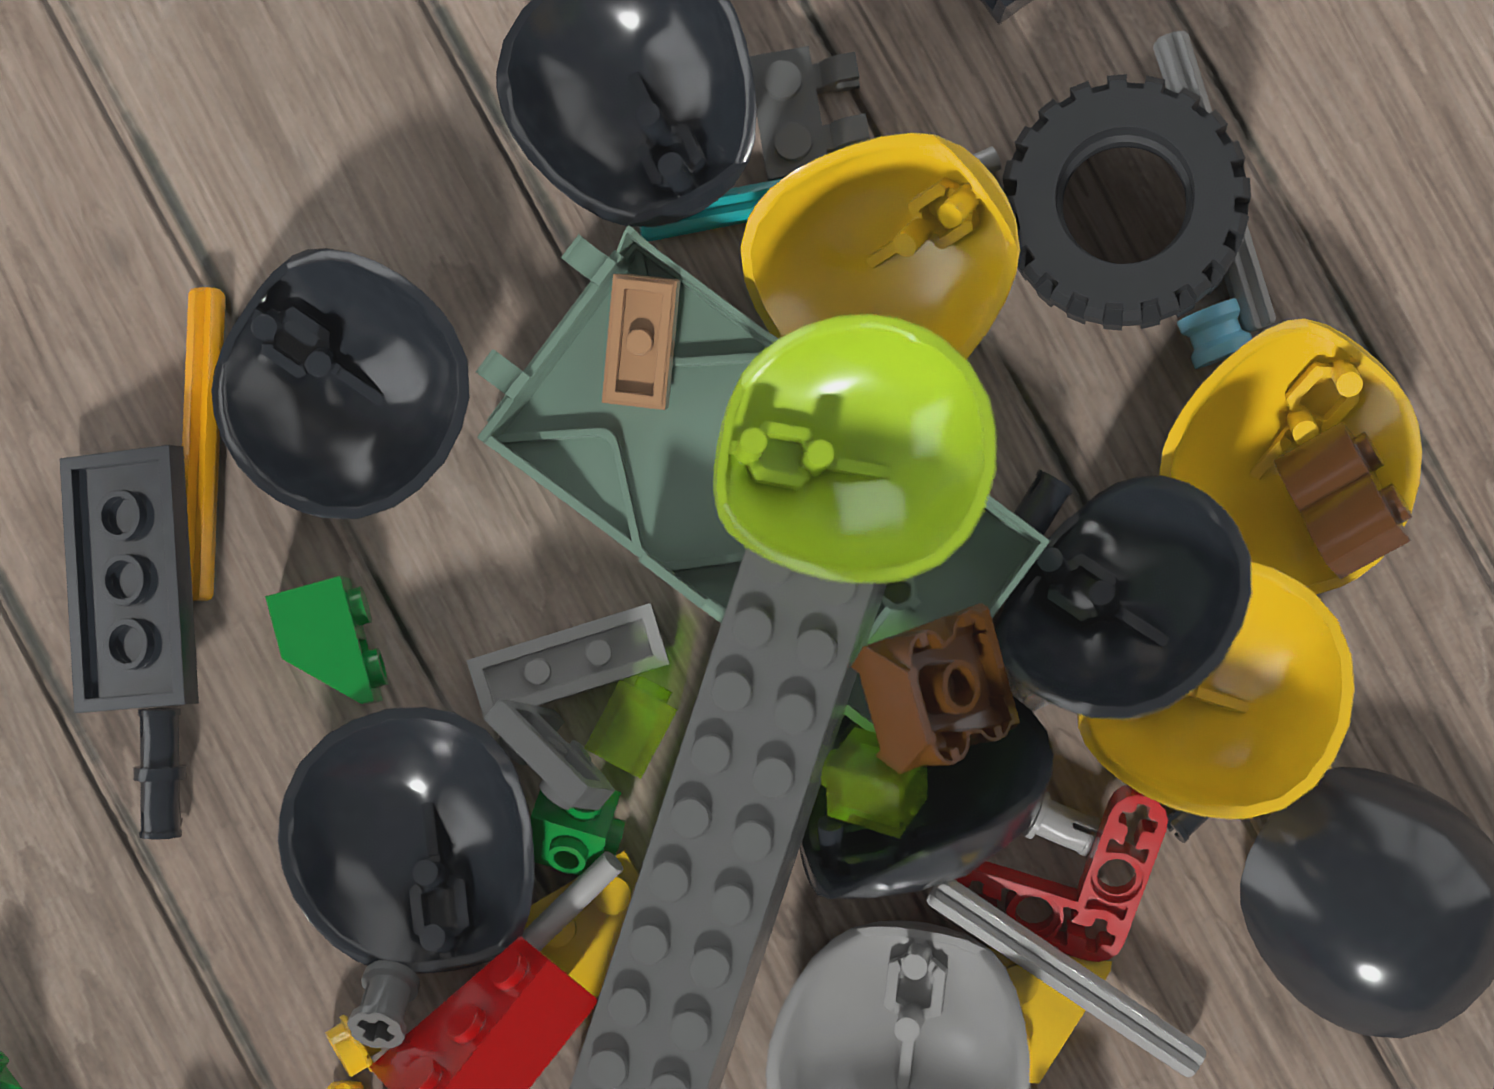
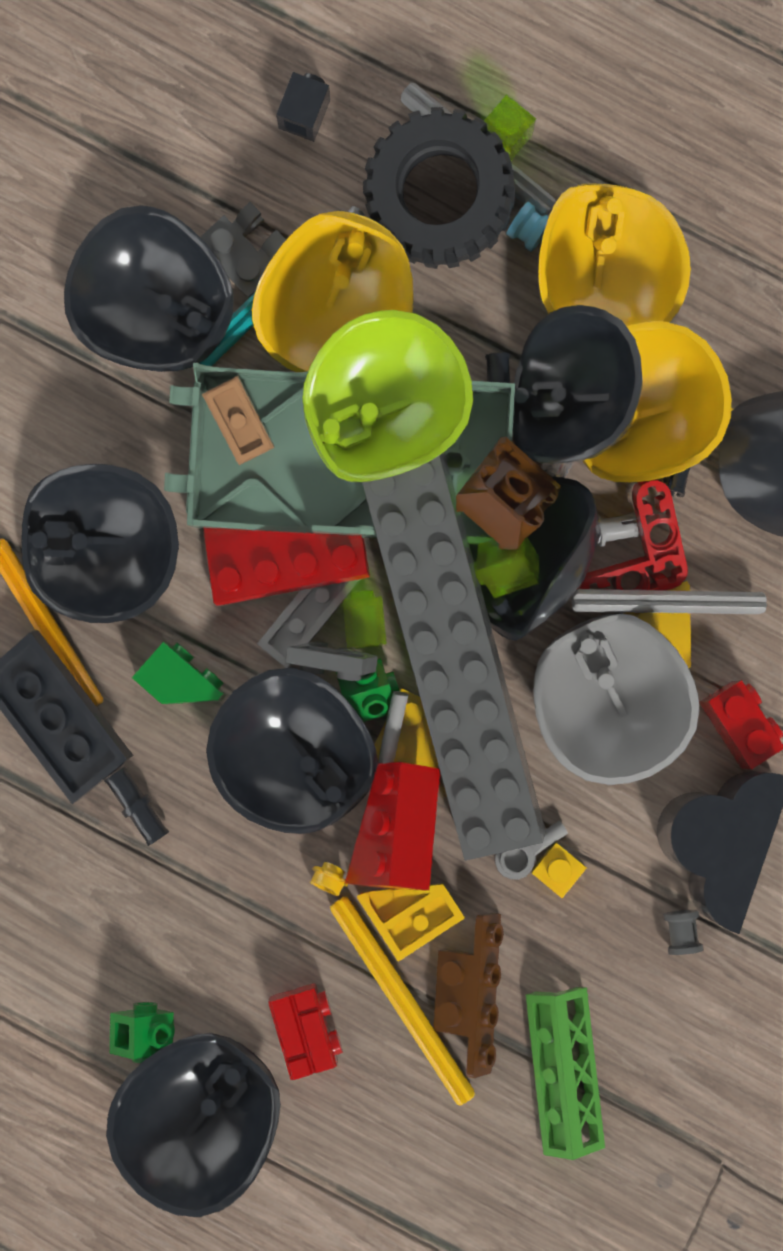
camera: 30 degrees left, 0 degrees up
dark grey bush [347,960,420,1048] -> none
reddish brown brick [1274,422,1412,579] -> none
none -> red wing [203,527,370,606]
none -> clear neon green brick [484,94,536,160]

